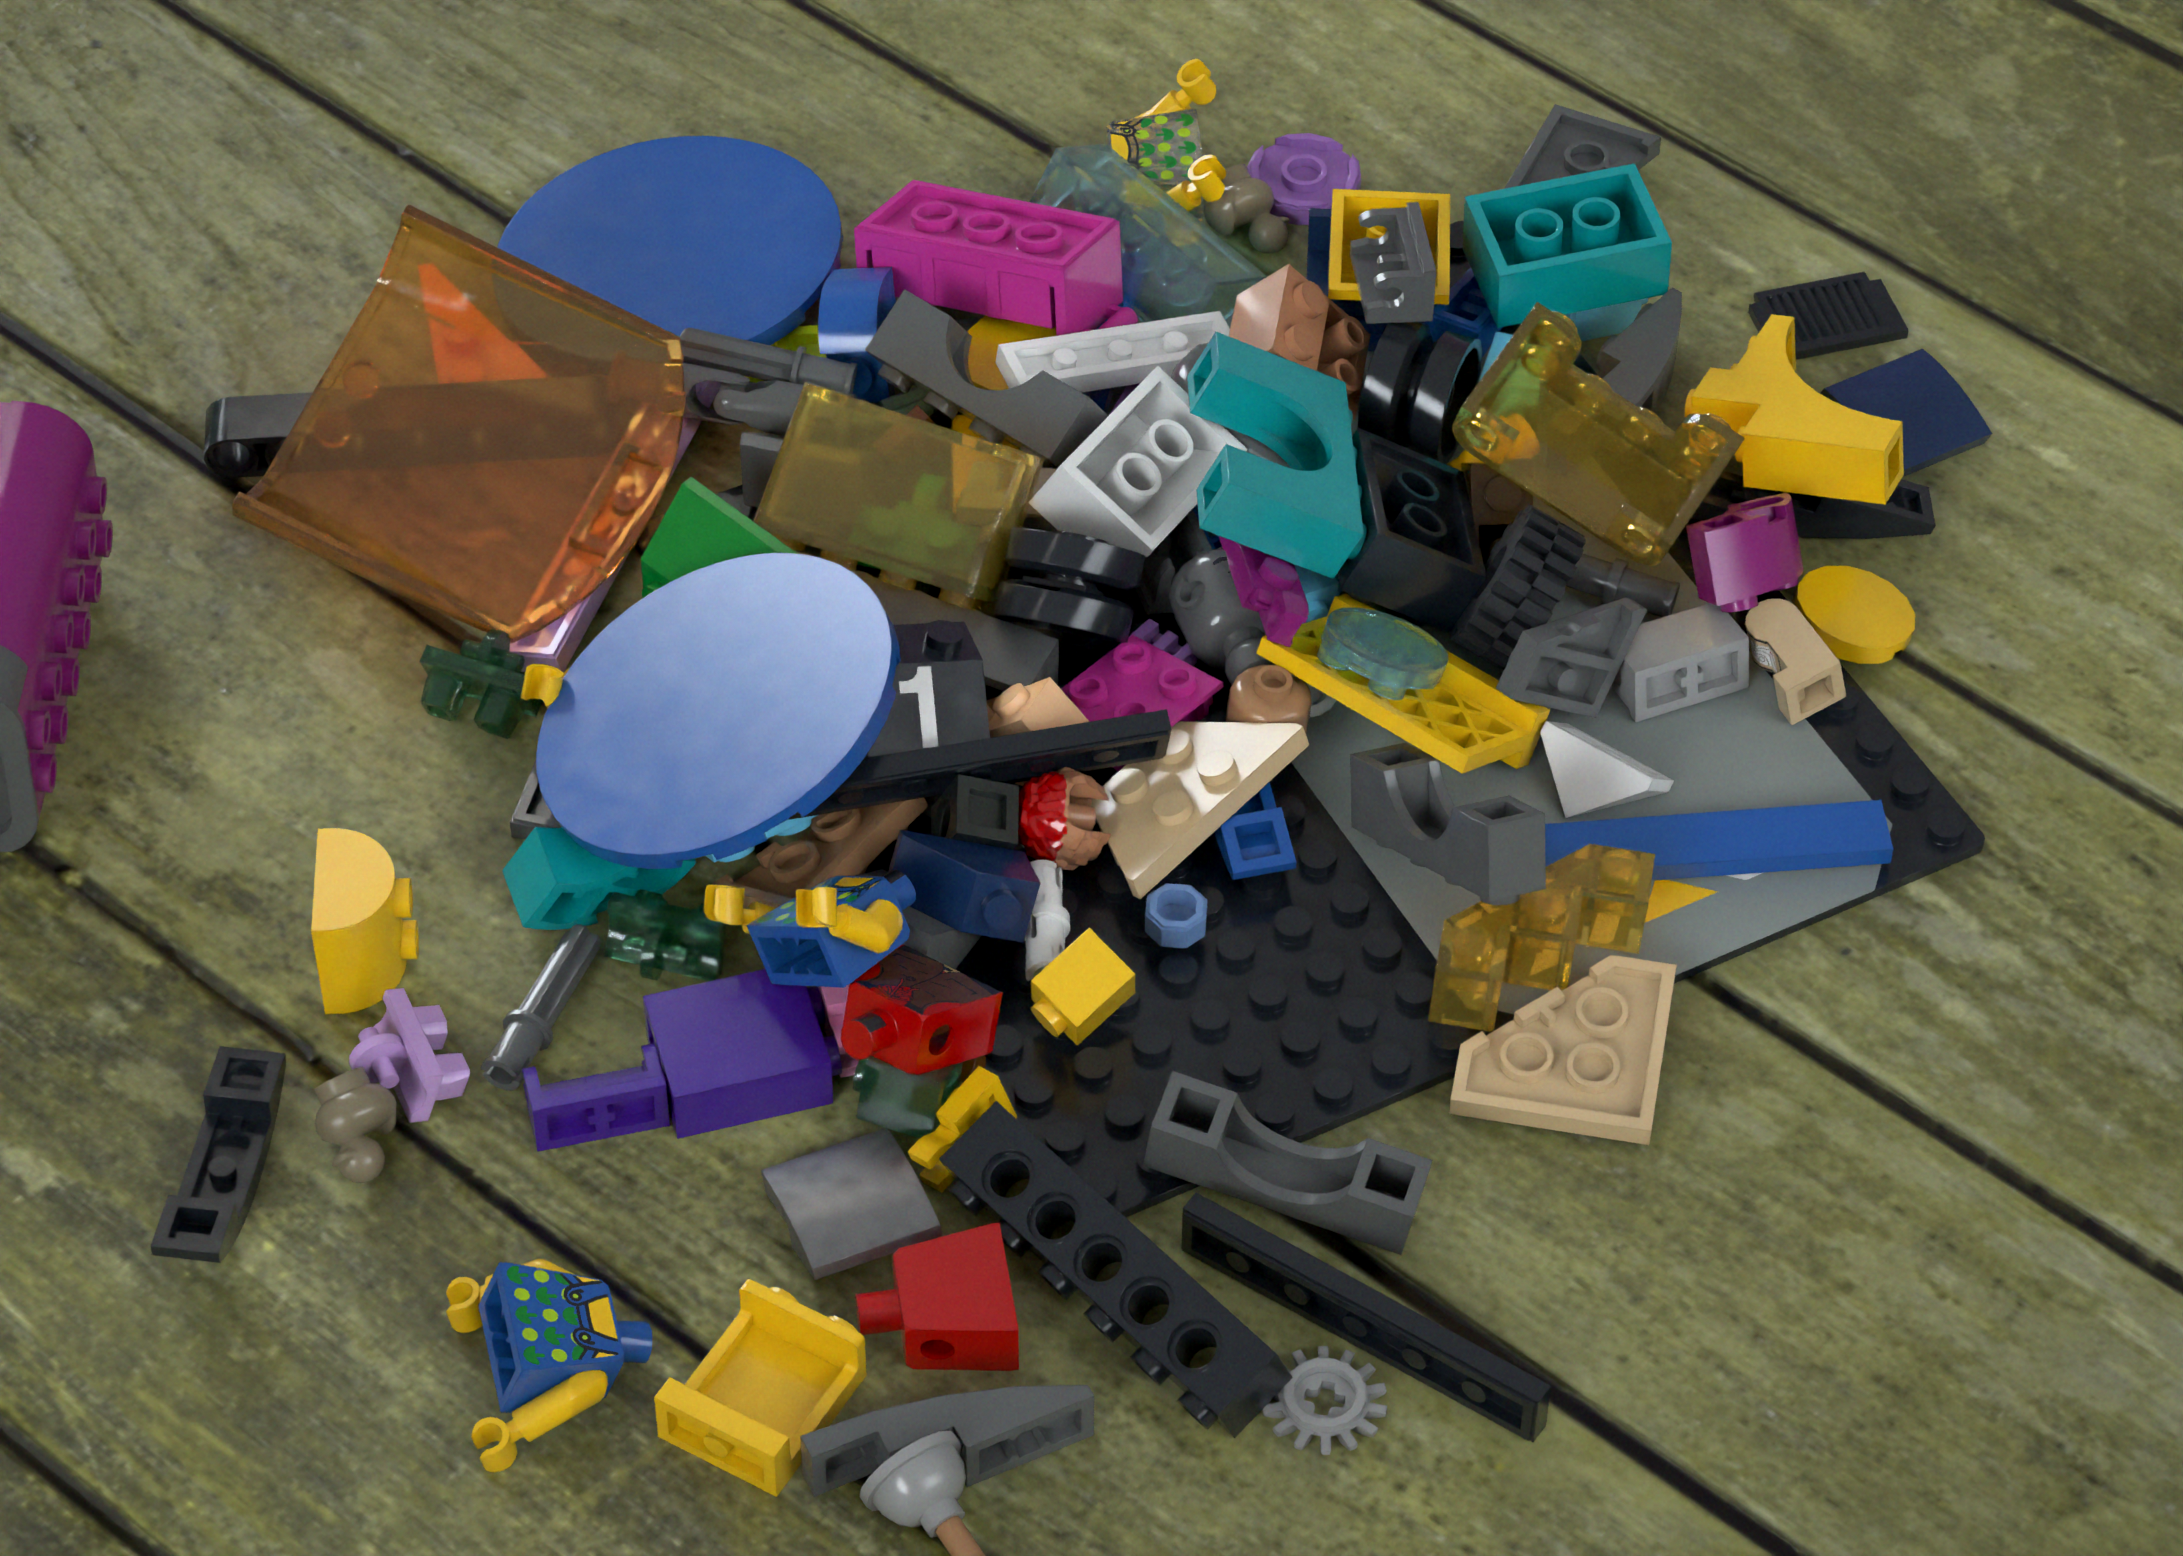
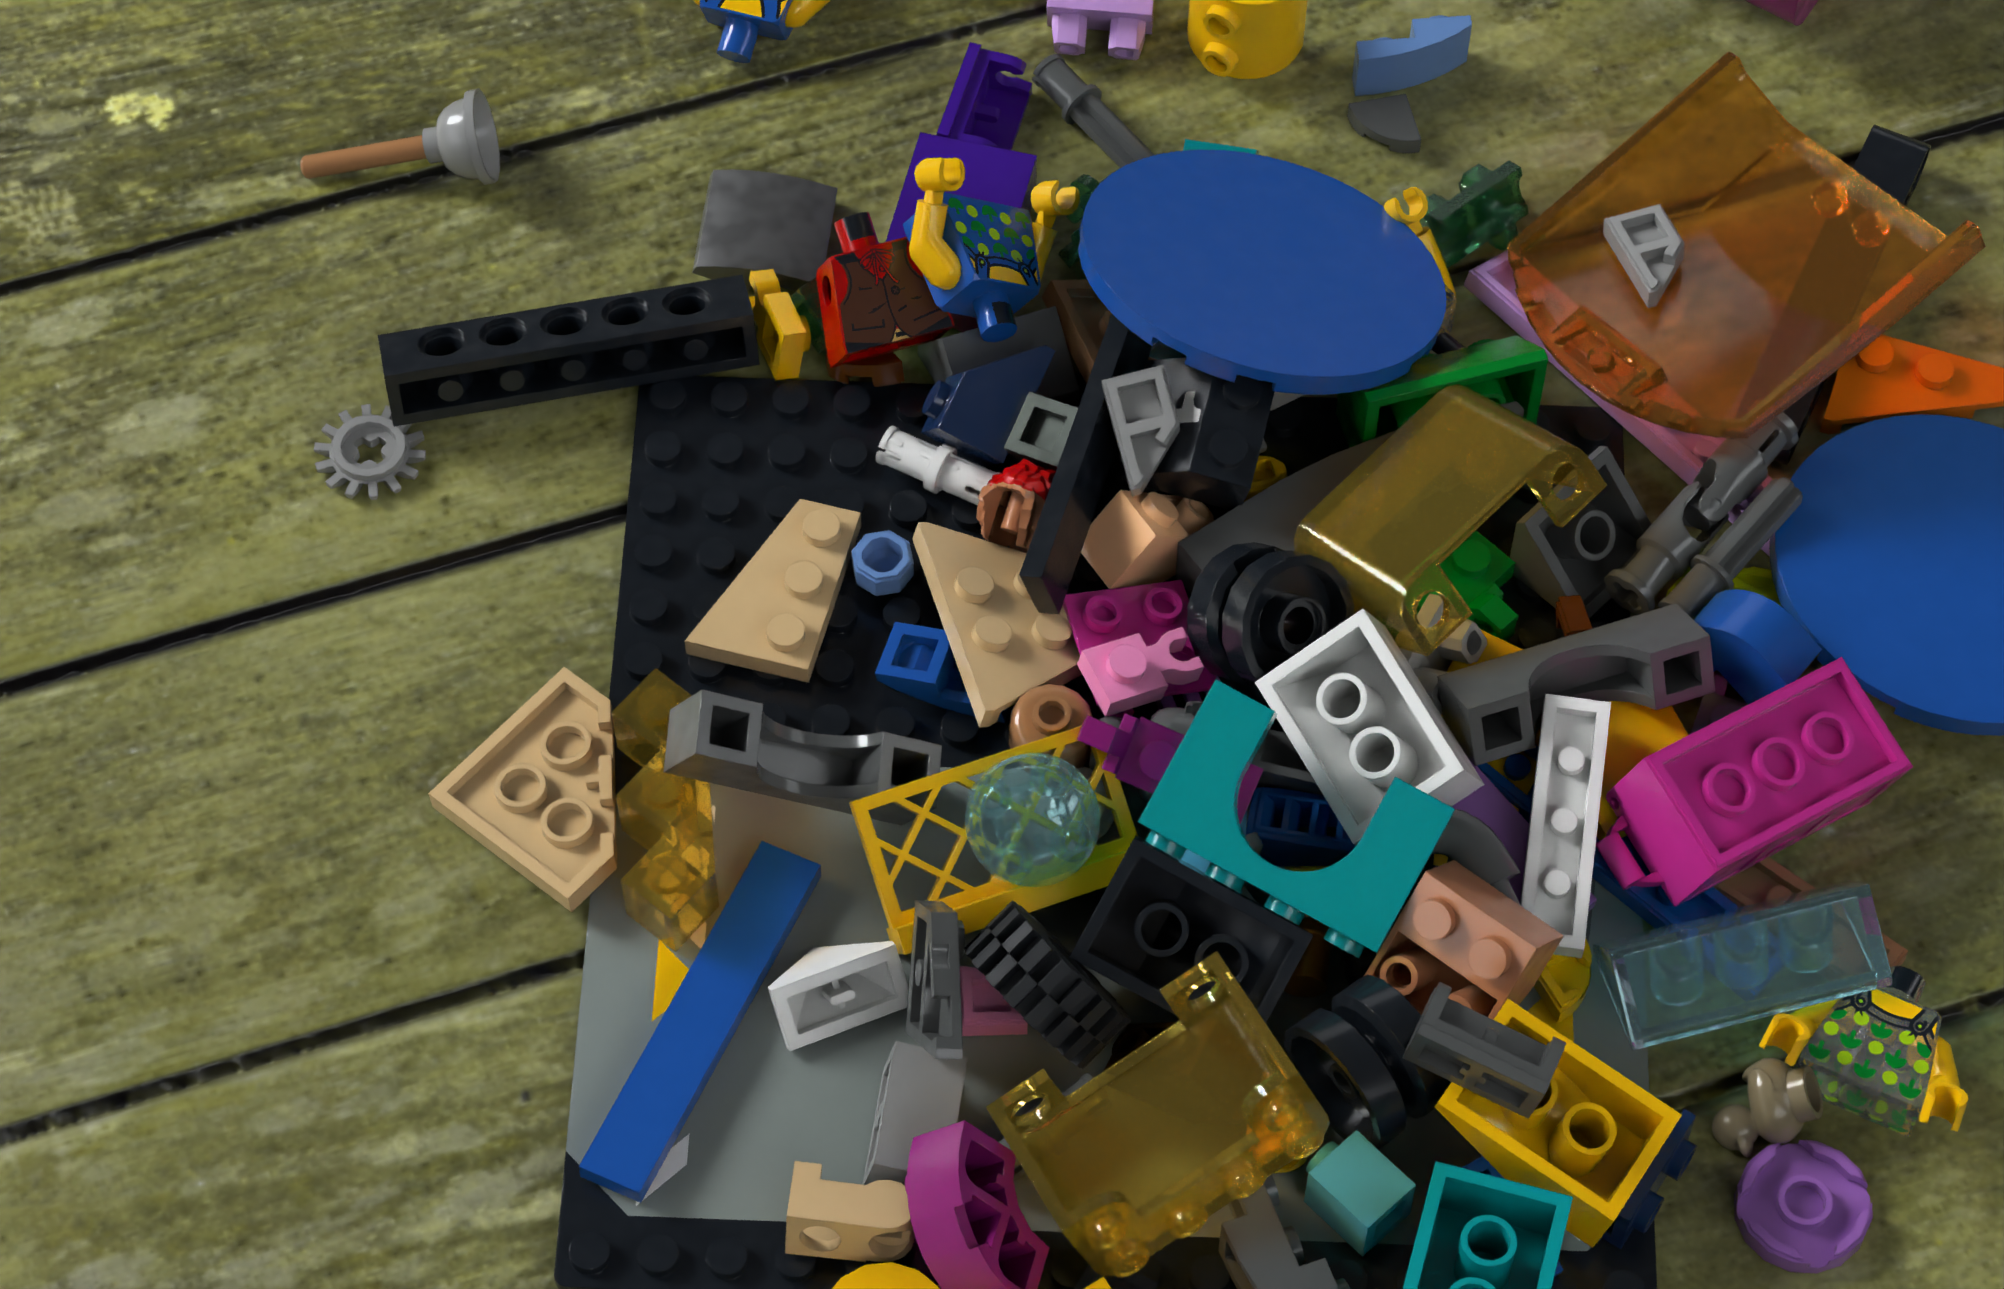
camera: 120 degrees right, 10 degrees up
yellow panel [654,1279,867,1497] -> none
dark grey slope [800,1385,1094,1497] -> none
red torso [855,1223,1019,1371] -> none
yellow brick [1031,927,1136,1046] -> none
dark grey arch [1143,1071,1433,1255] -> none
black tile [1181,1192,1551,1442] -> none
none -> tan wing [685,499,861,683]
none -> bright pink plate [1077,627,1204,717]
none -> light grey tile [1102,365,1180,497]
none -> dark grey tile [1347,94,1421,153]
none -> medium blue slope [1352,15,1472,96]
none -> light grey tile [1603,204,1685,308]

